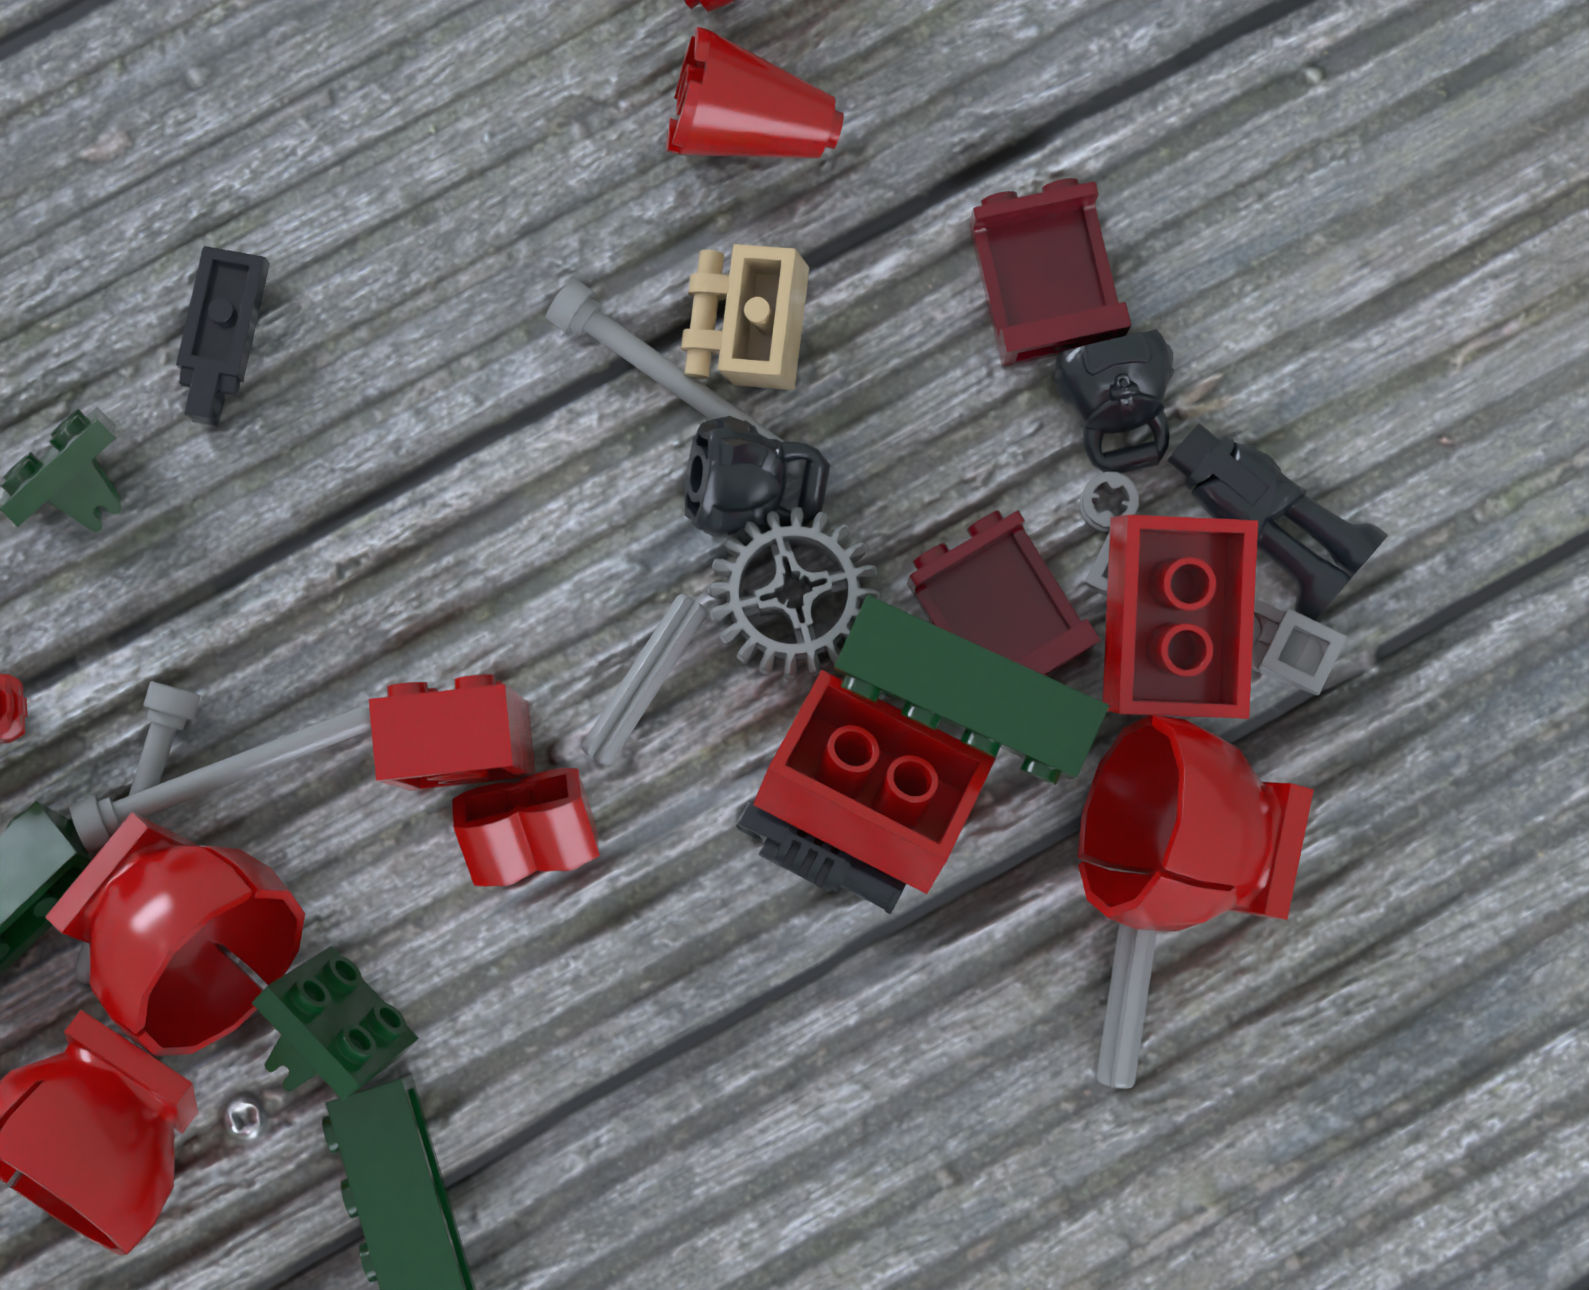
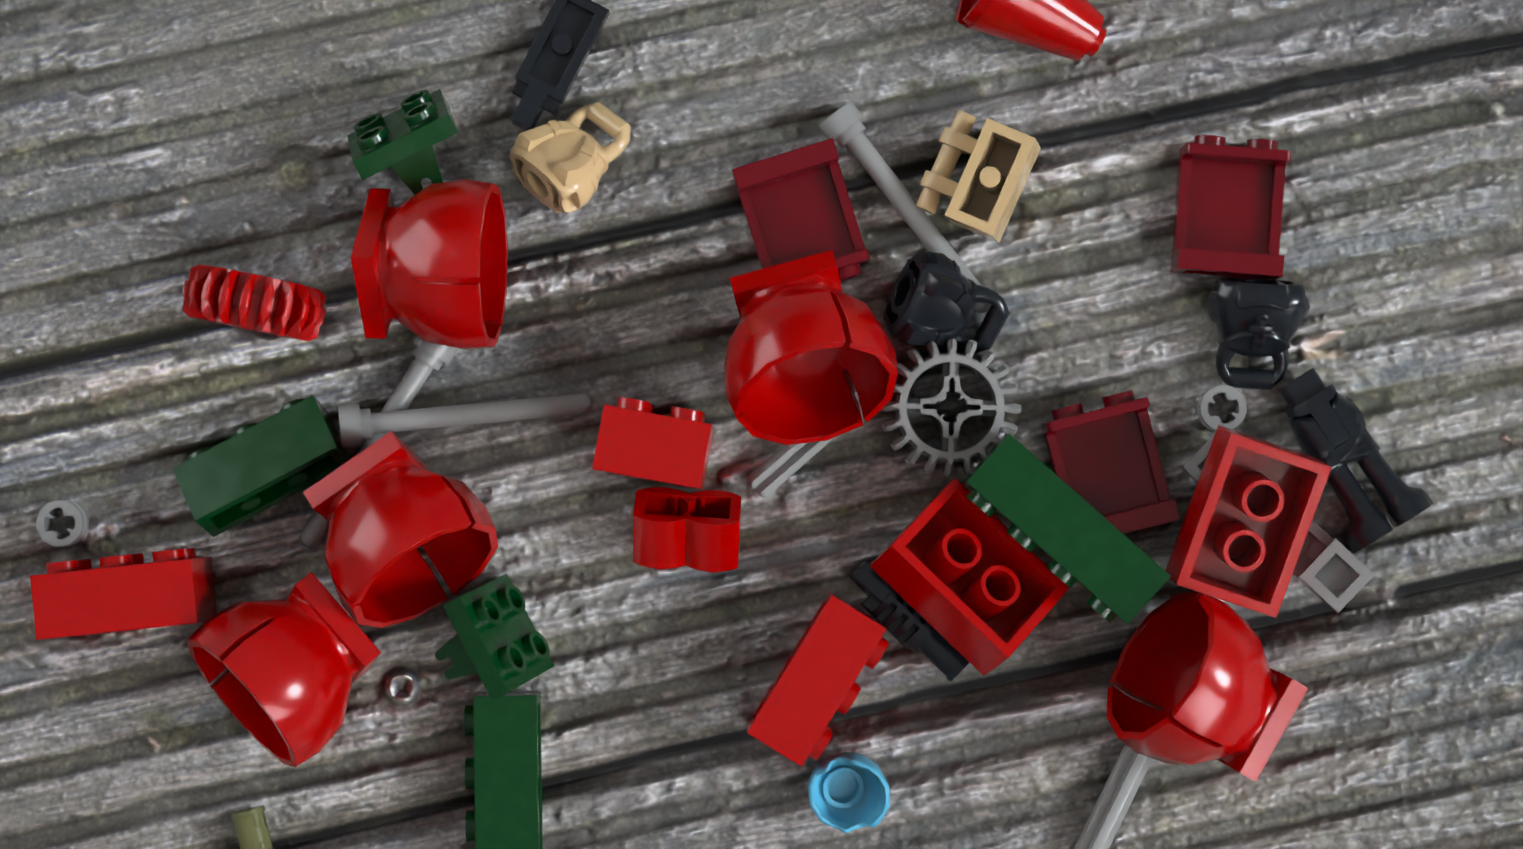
camera: 20 degrees right, 5 degrees up
none -> red plate [351,179,508,350]
none -> tan piece [509,102,631,213]
none -> red plate [724,250,898,445]
none -> dark red panel [732,138,870,281]
none -> red brick [747,591,889,767]
none -> medium azure hair [808,752,890,833]

